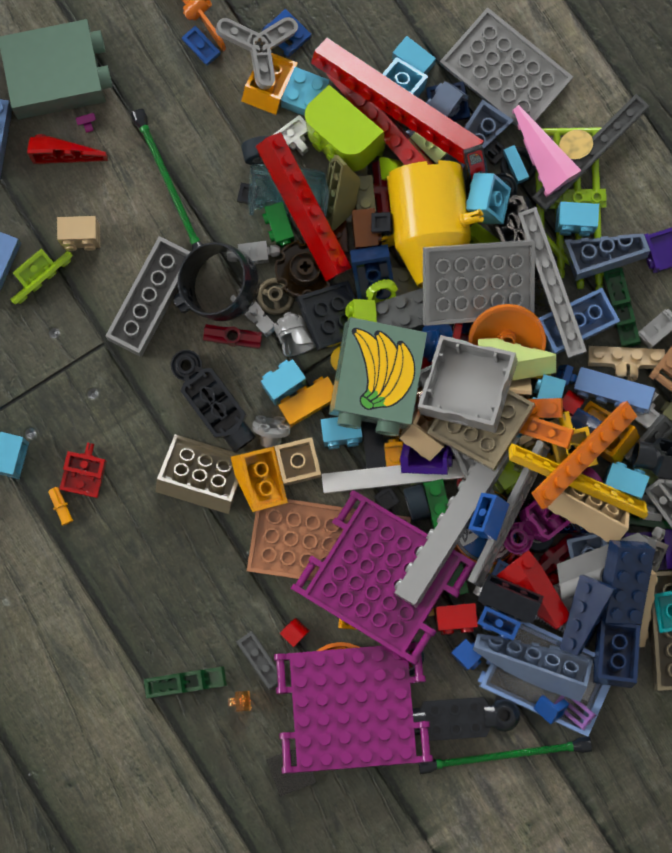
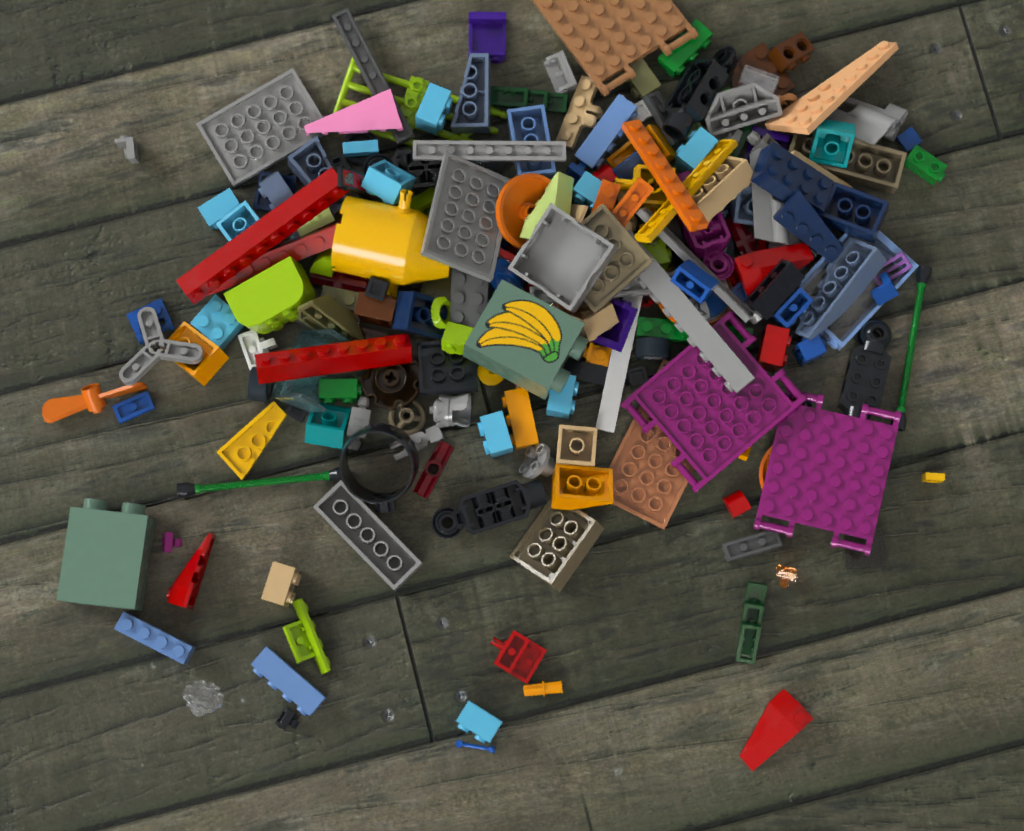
camera: 70 degrees left, 0 degrees up
pearl gold sticker [559,130,593,159] -> none
none -> yellow wing [217,401,287,481]
none -> teal slope [305,402,351,449]
none -> red wedge [739,689,813,771]
none -> yellow tile [922,472,945,483]

